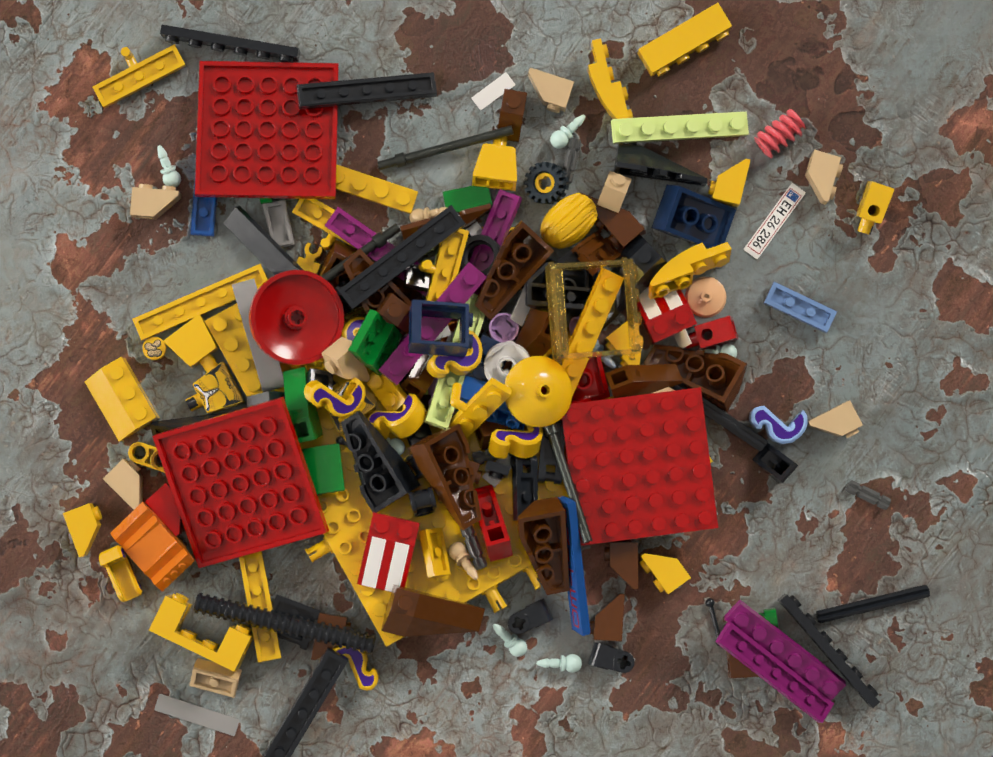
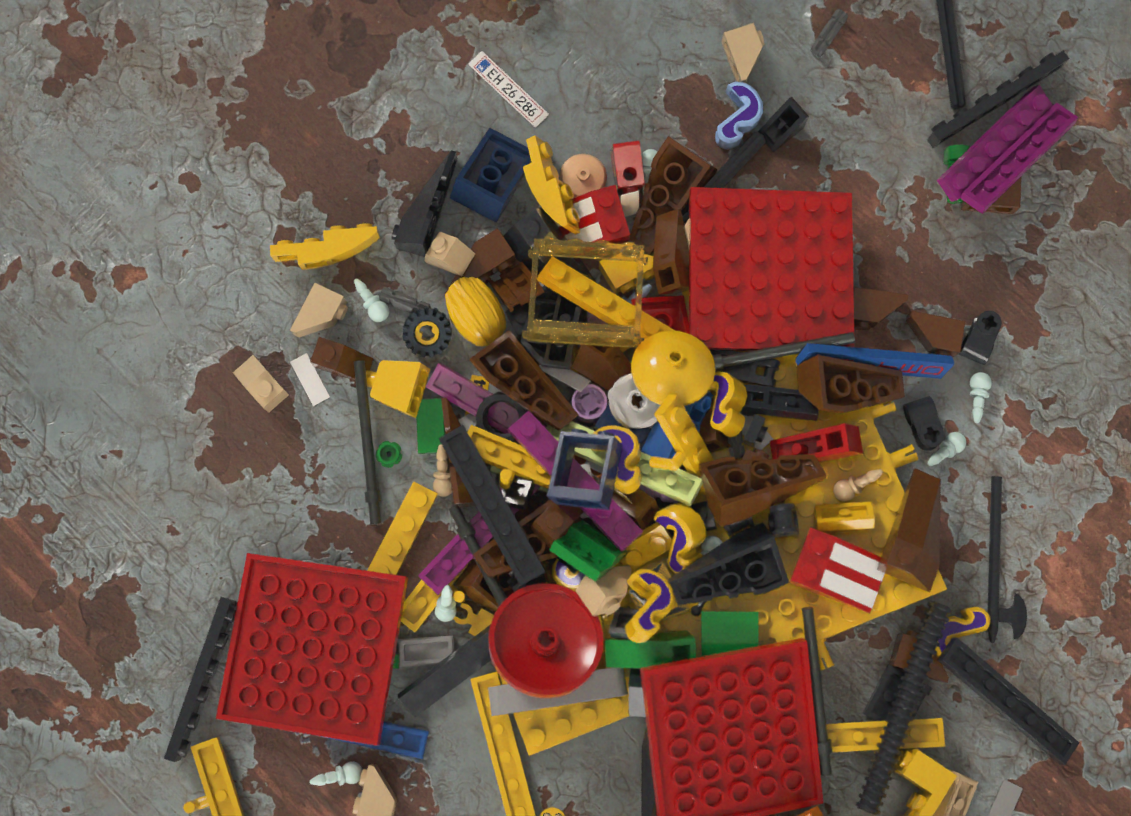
camera: 80 degrees left, 5 degrees down
yellow torso [163,314,219,372] -> none
torso [185,362,245,414] -> none
black tile [296,72,437,109] -> none
dark grey axle [460,525,487,570] -> none
yellowish green plate [611,111,749,144] -> none
yellow brick [637,3,732,77] -> none
yellow slope [639,553,691,594] -> none
black hinge [706,598,720,646] -> none
yellow slope [708,159,750,207] -> none
coral piece [754,109,806,159] -> none
medium blue plate [764,282,837,333] -> none
tan slope [805,150,843,205] -> none
none -> tan slope [233,355,289,412]
none -> green plate [375,441,402,468]
none -> light aqua bar [435,585,457,622]
none -> pearl dark grey bar [802,607,832,776]
none -> black piece [987,476,1027,644]

